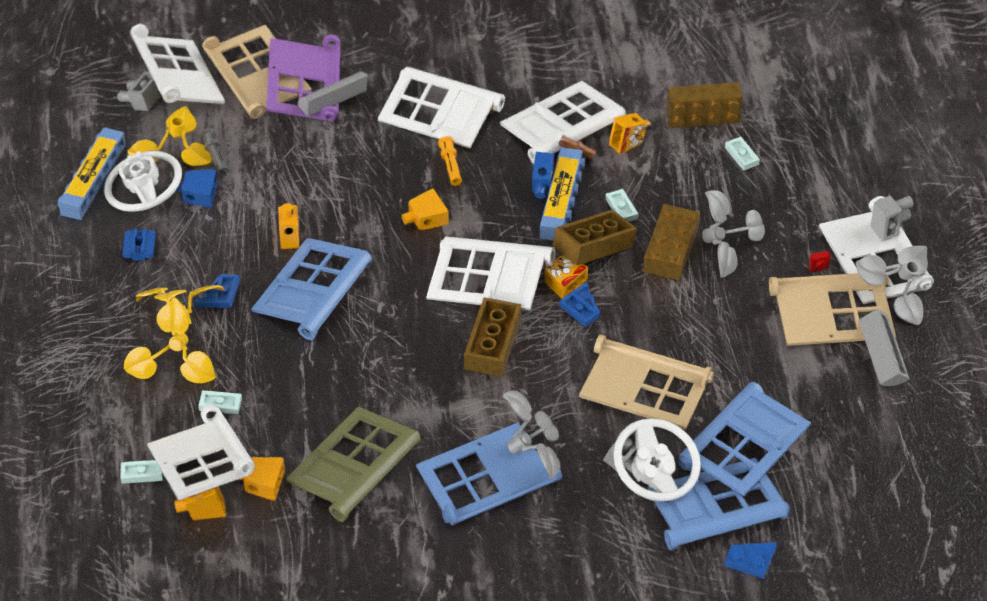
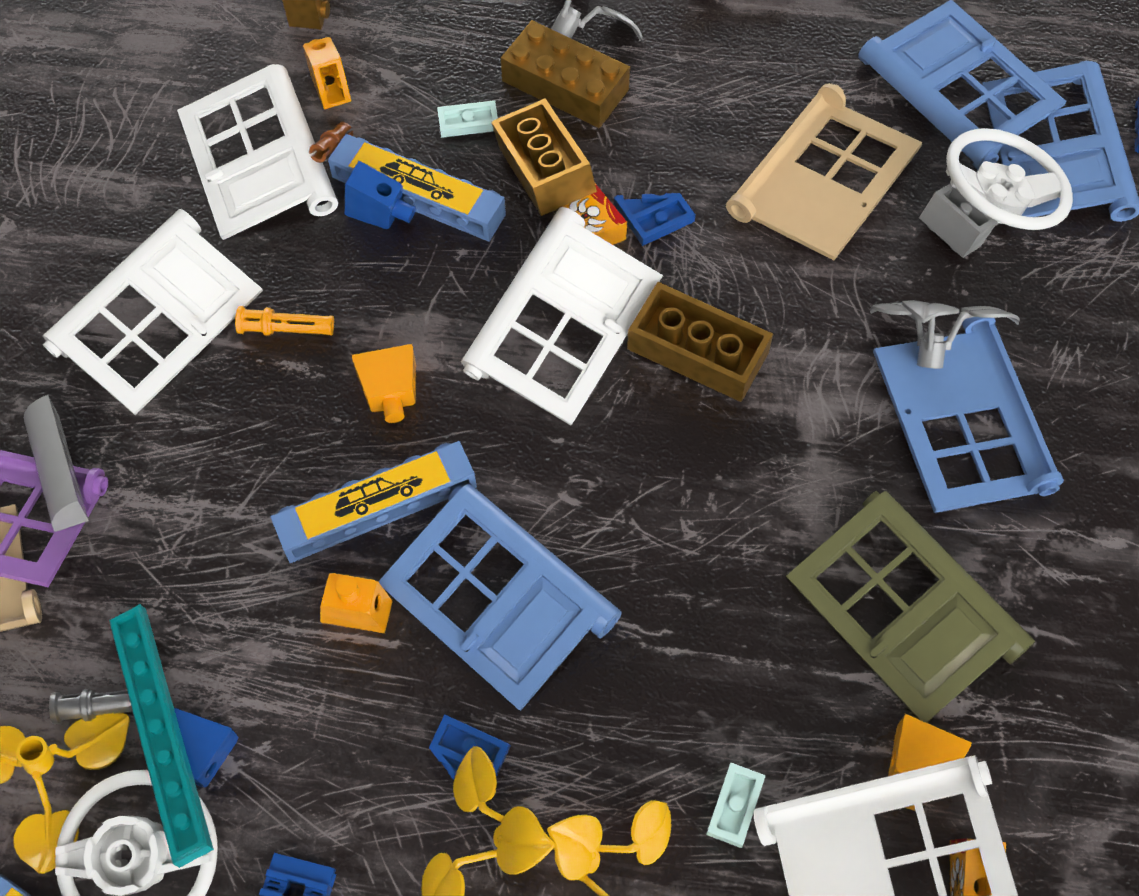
camera: 75 degrees left, 15 degrees up
none -> teal tile [109,604,214,868]
none -> brick [270,441,477,563]

